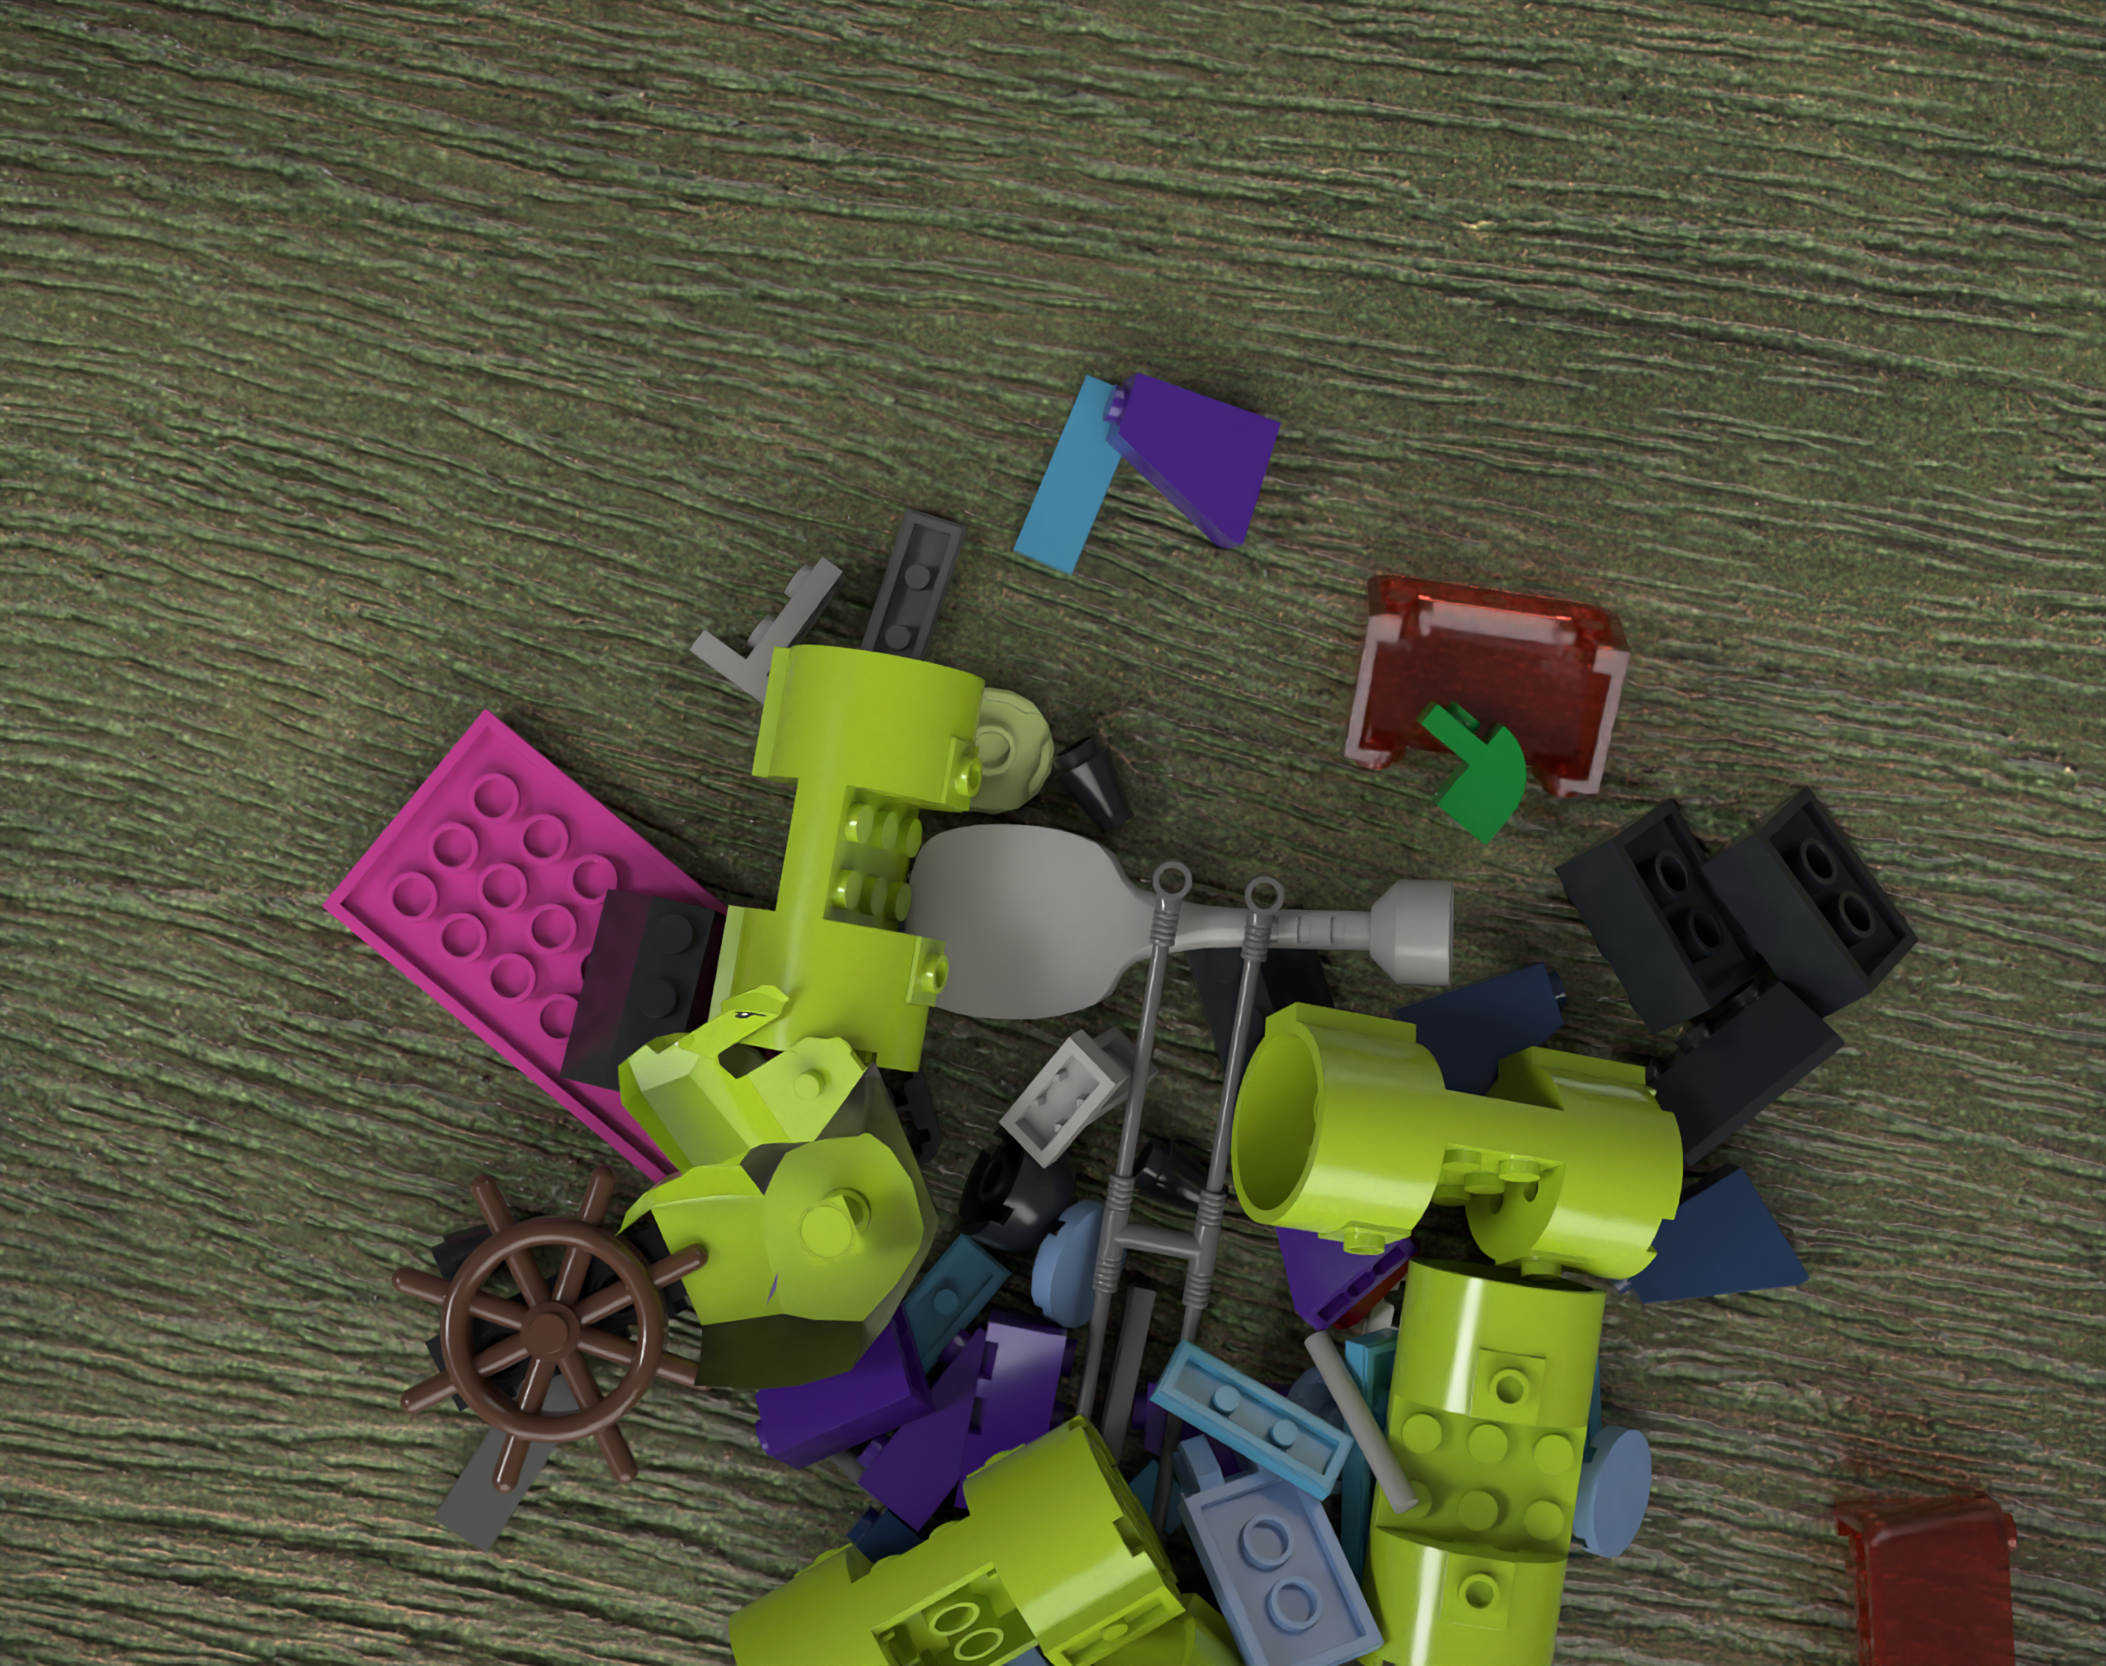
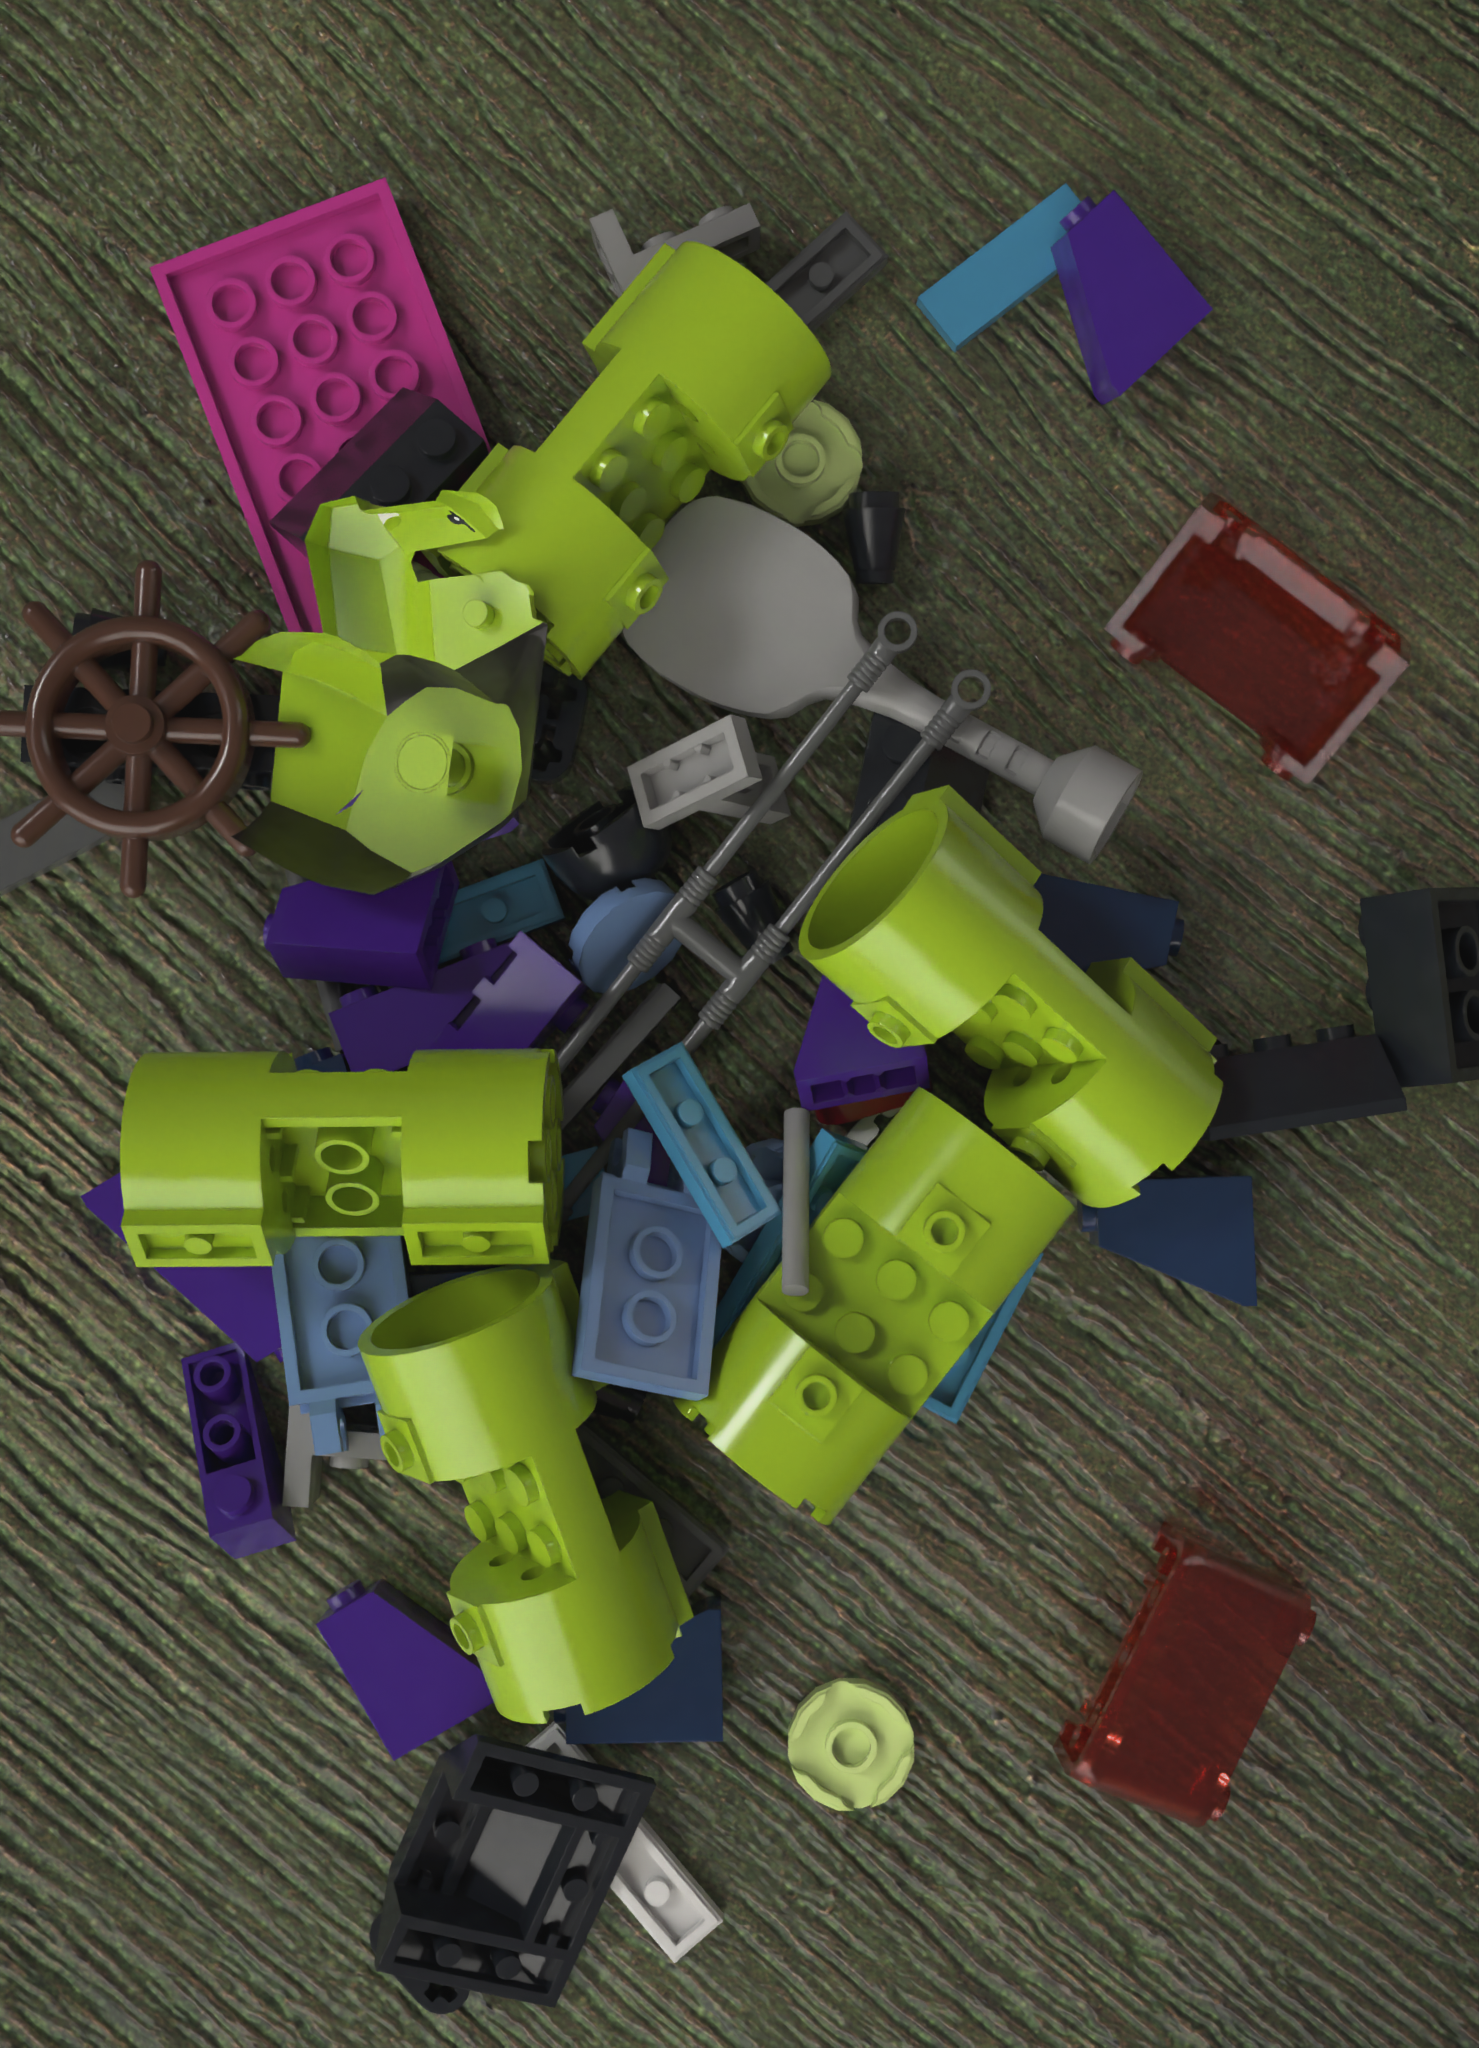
camera: 25 degrees right, 0 degrees up
green brick [1415,700,1526,846] -> none
black slope [1554,798,1767,1035] -> none
medium blue tile [1573,1425,1652,1557] -> none

